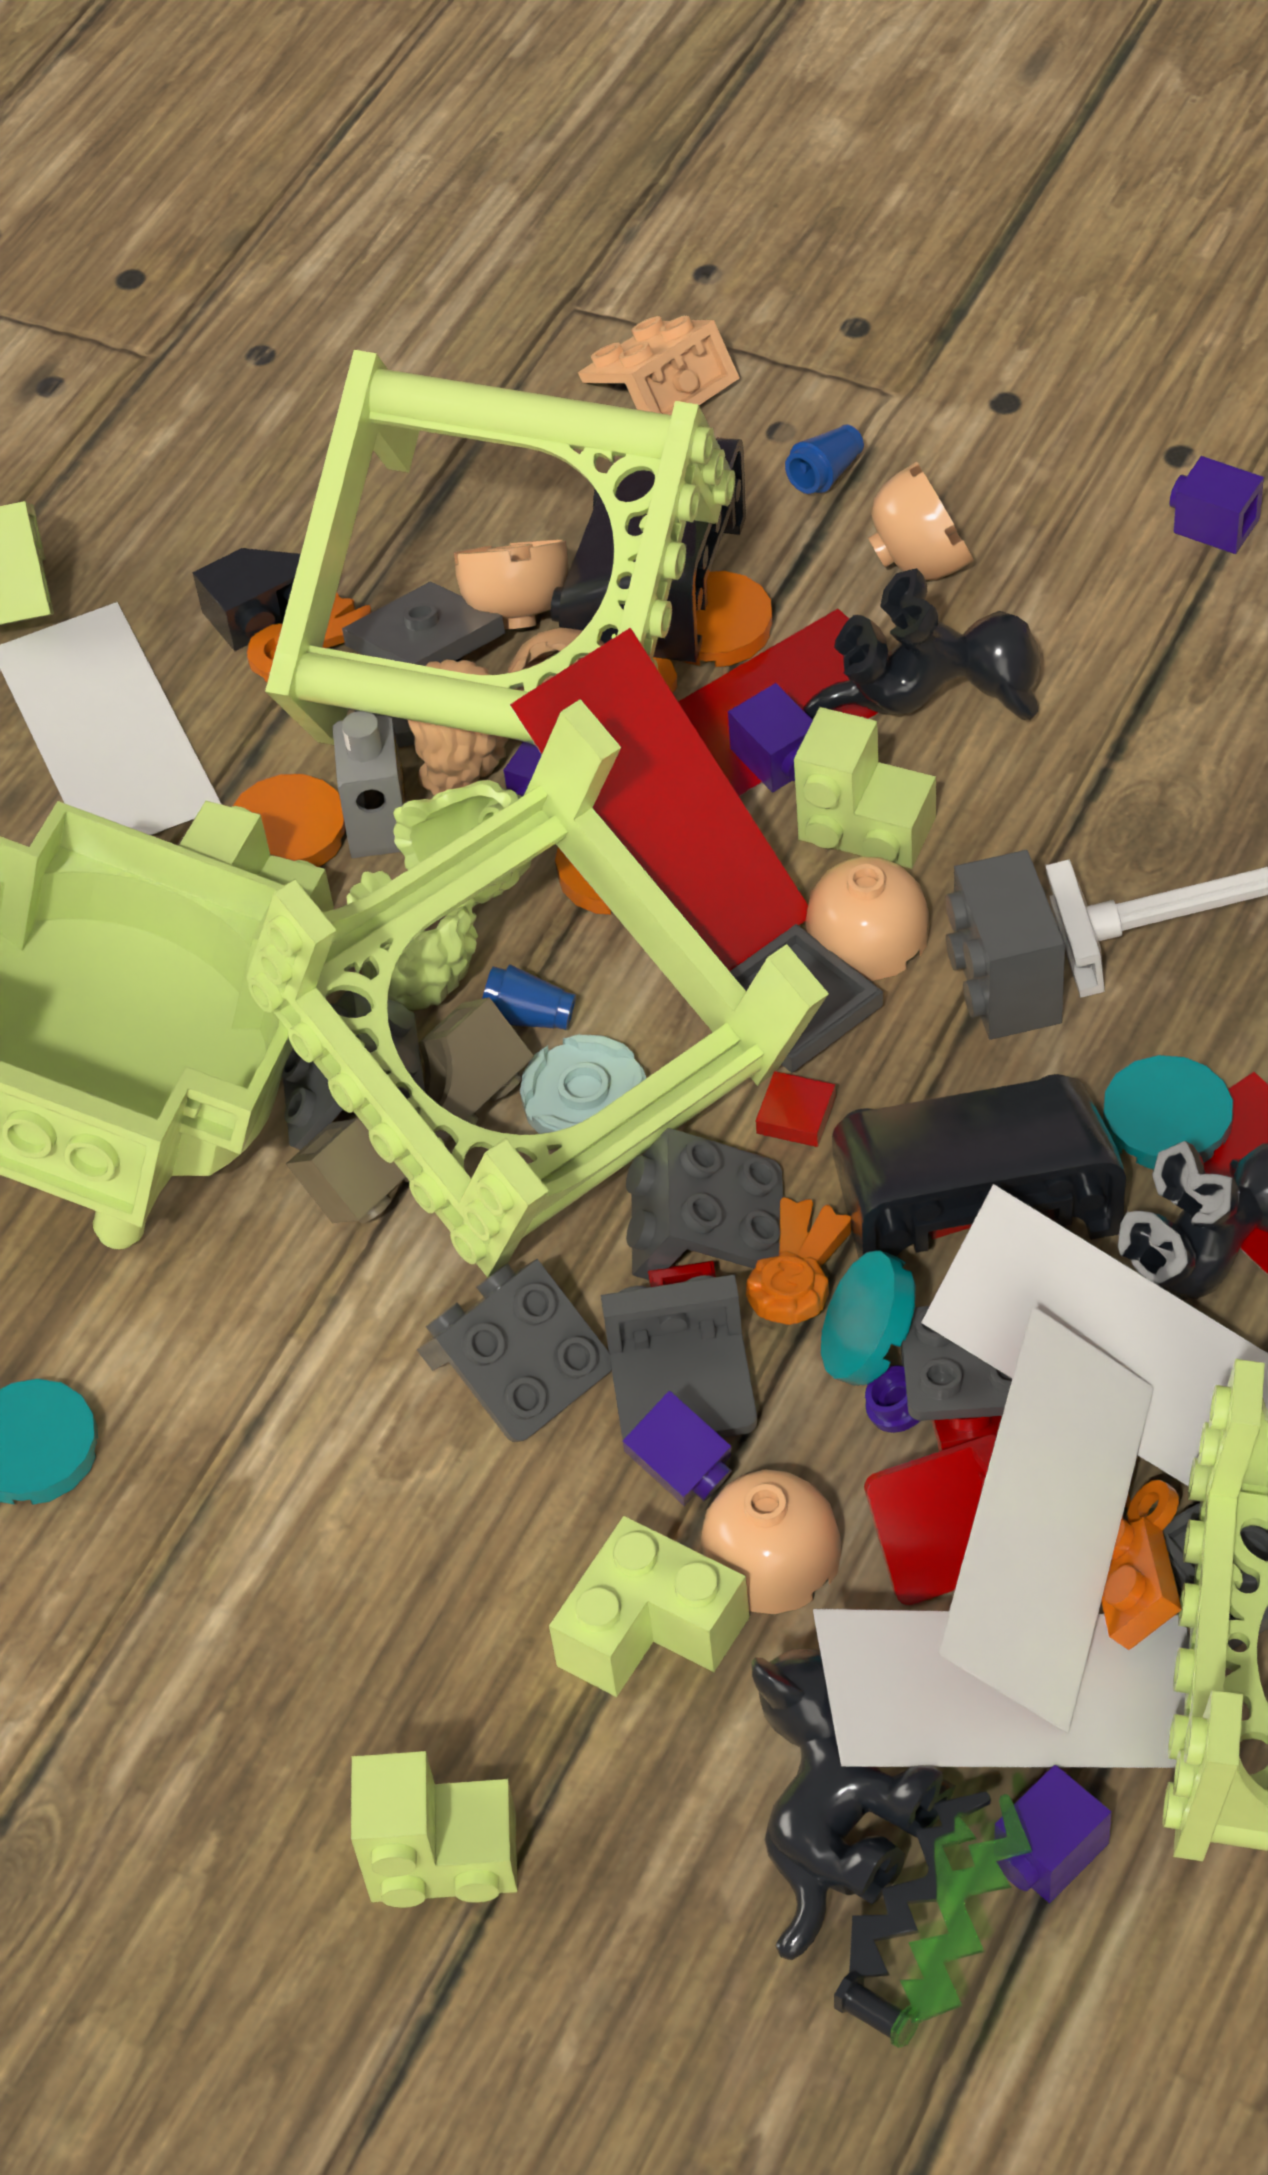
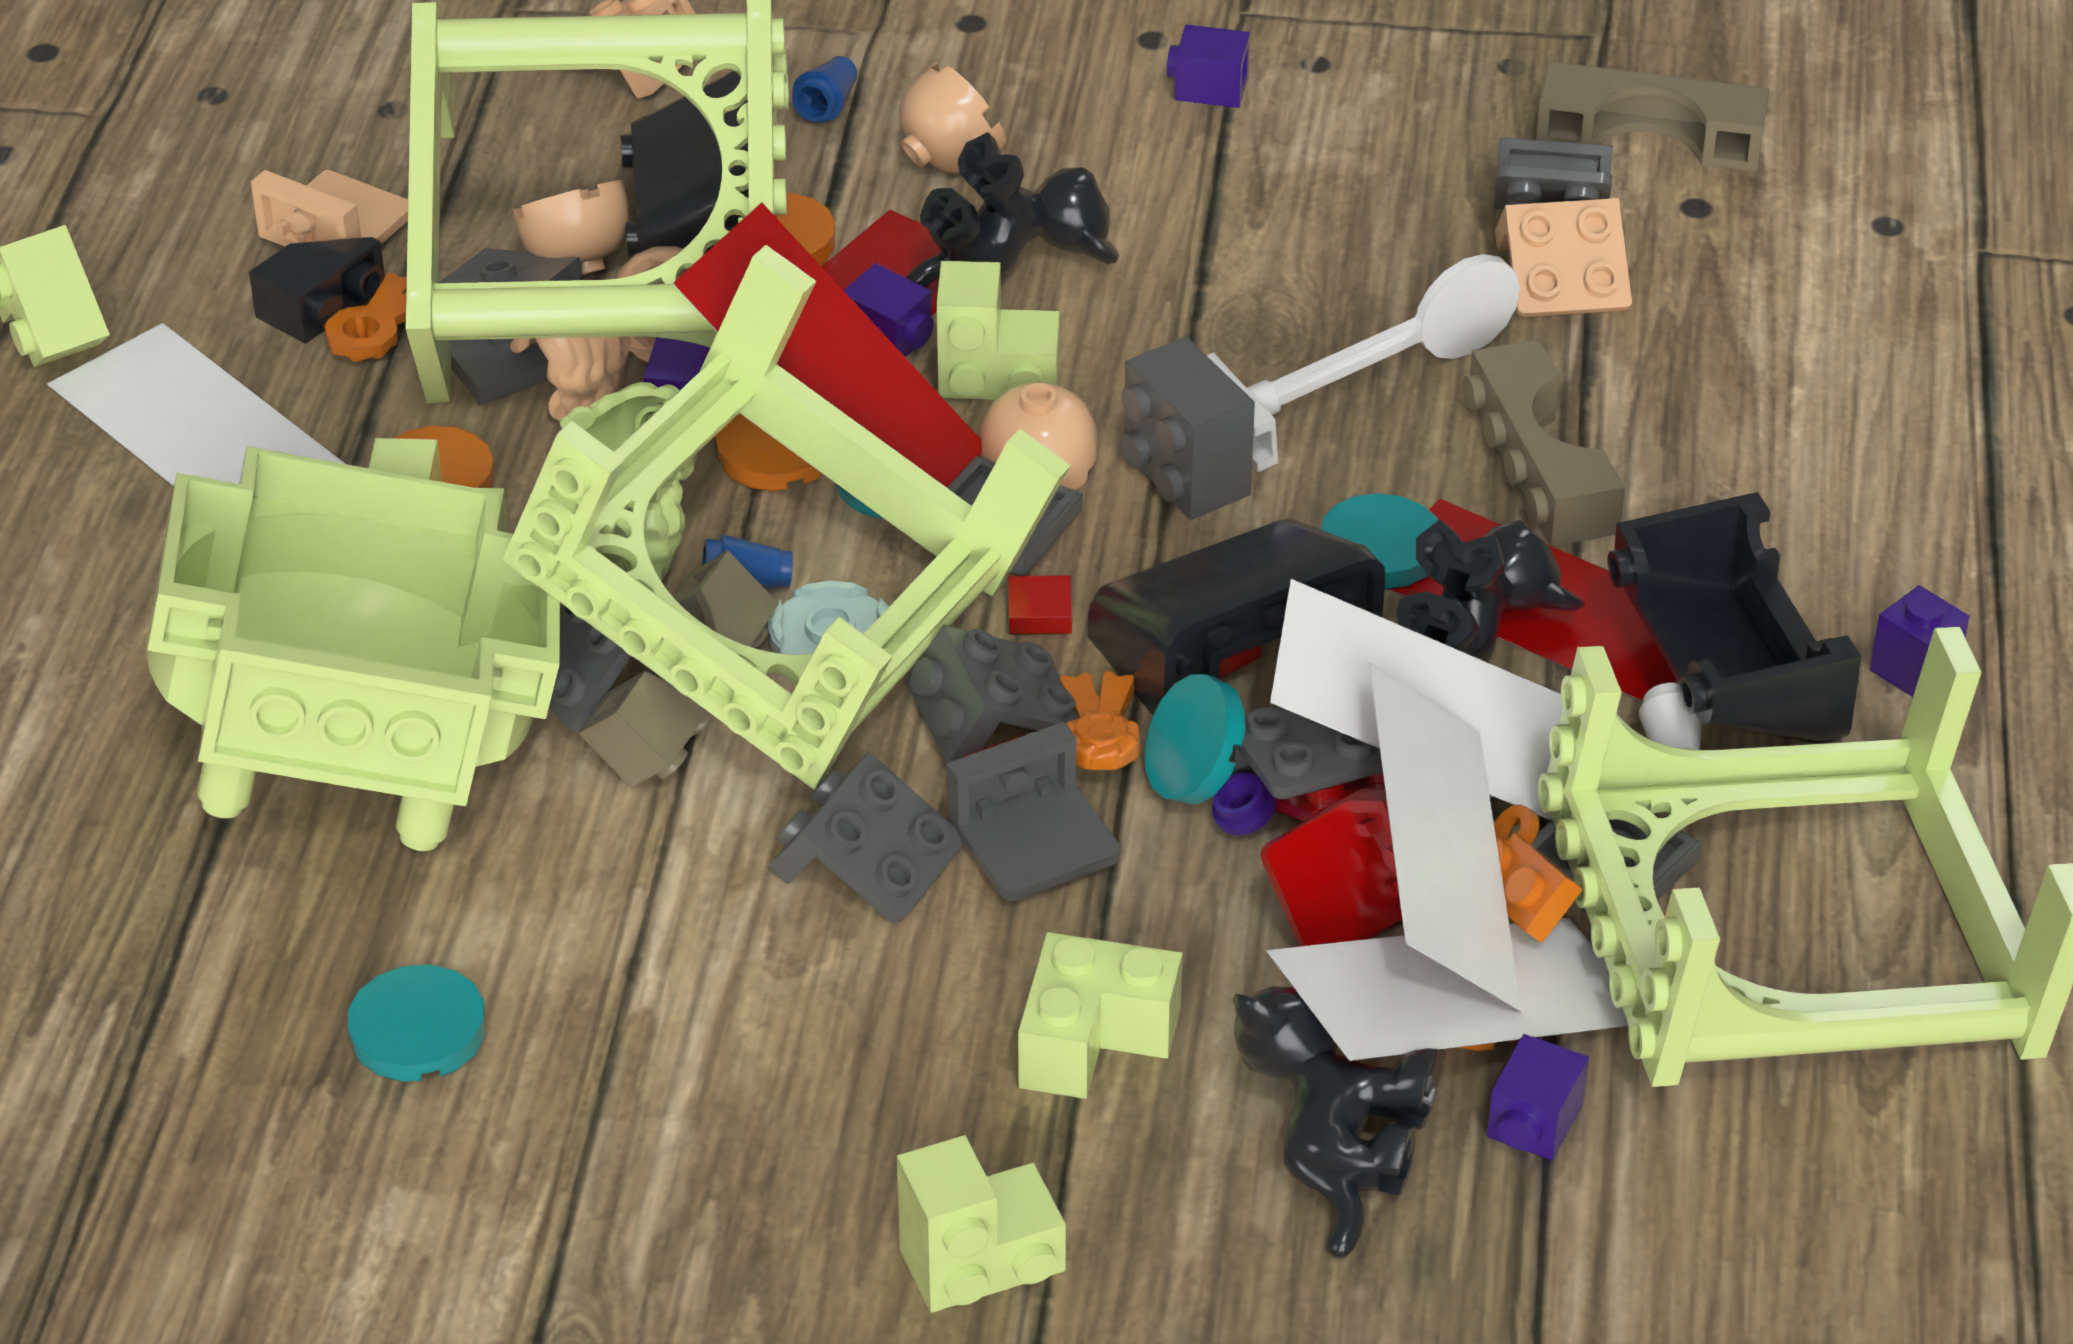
camera: 25 degrees left, 10 degrees down
light grey torso [333,711,406,858] -> none
dark purple brick [622,1390,732,1507] -> none
light nougat cylinder [701,1469,842,1614] -> none
piece [834,1792,1032,2048] -> none
none -> light nougat bracket [251,170,408,247]

